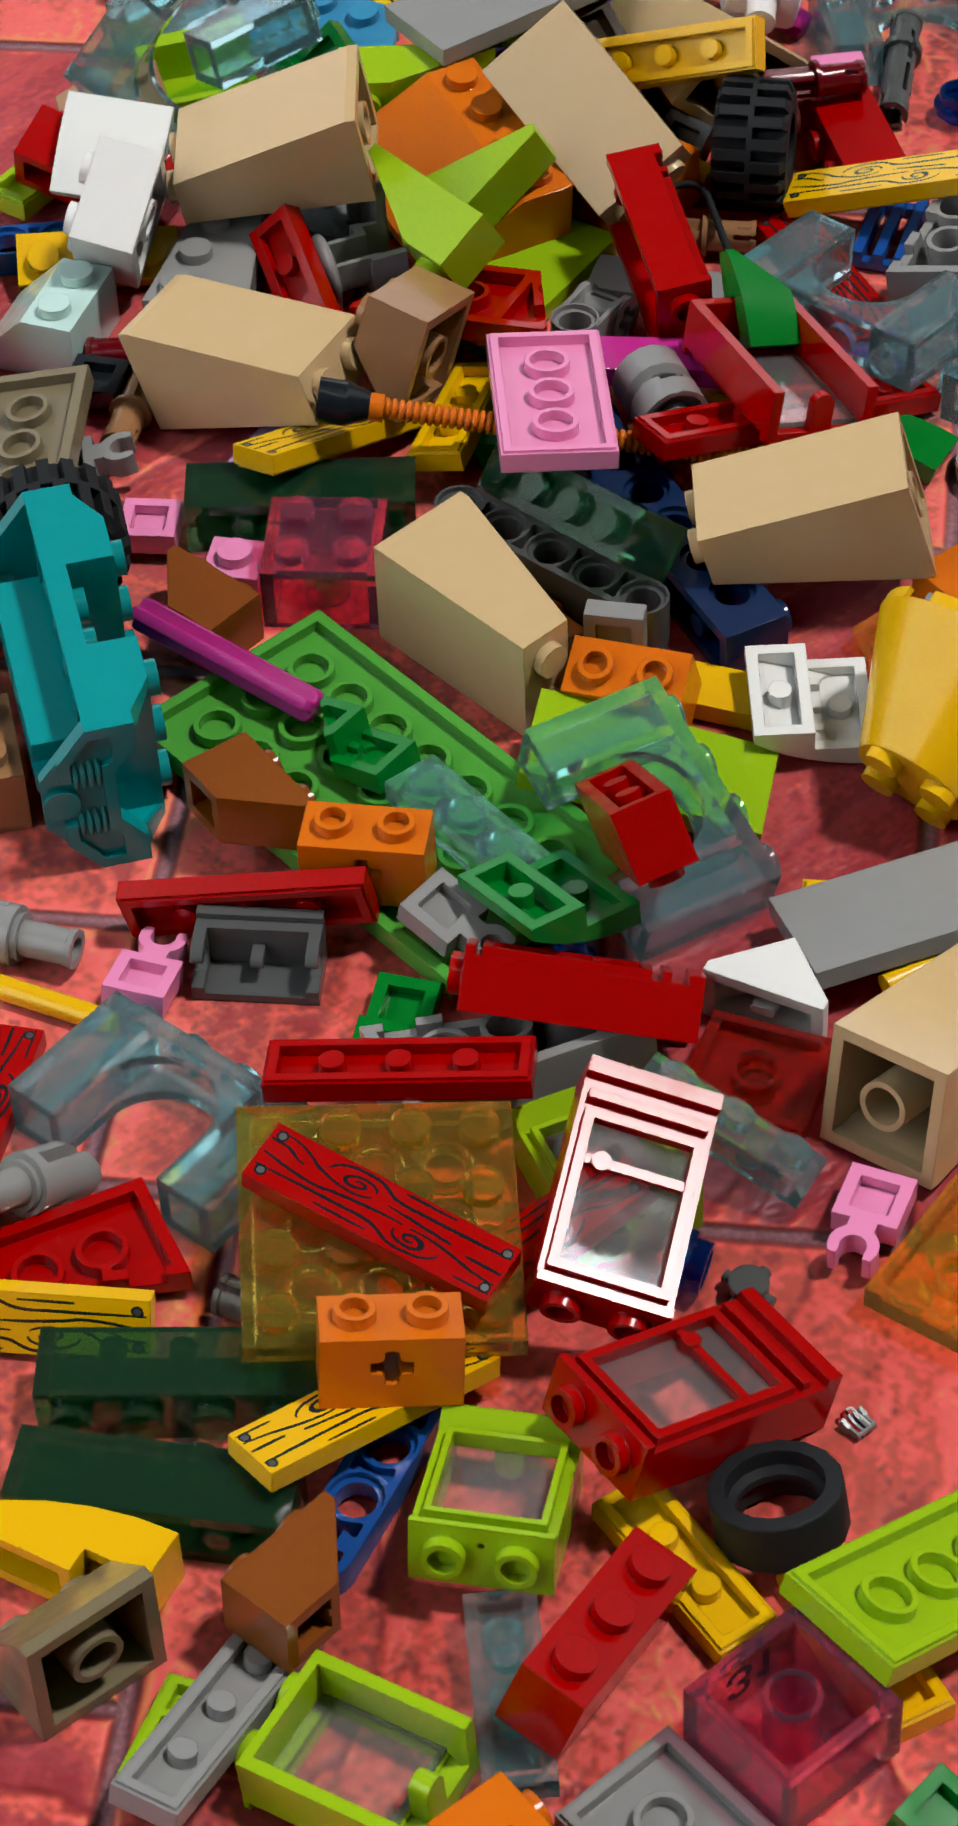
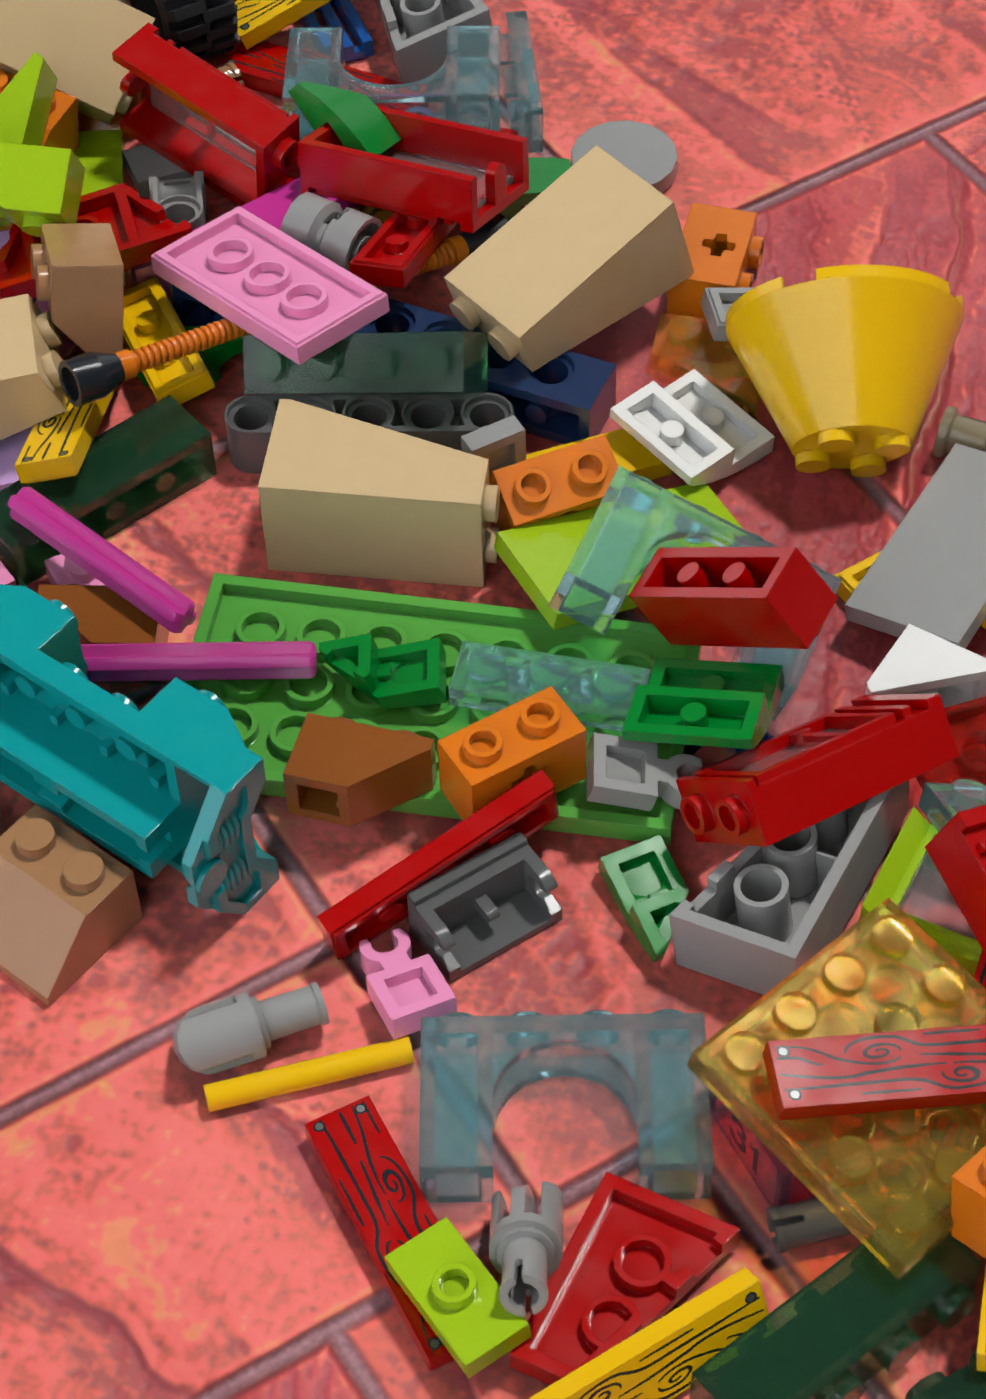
camera: 40 degrees left, 5 degrees up
clear pink brick [259,496,390,629] -> none
red tile [261,1035,538,1103] -> none
none -> dark pink axle [7,487,196,633]

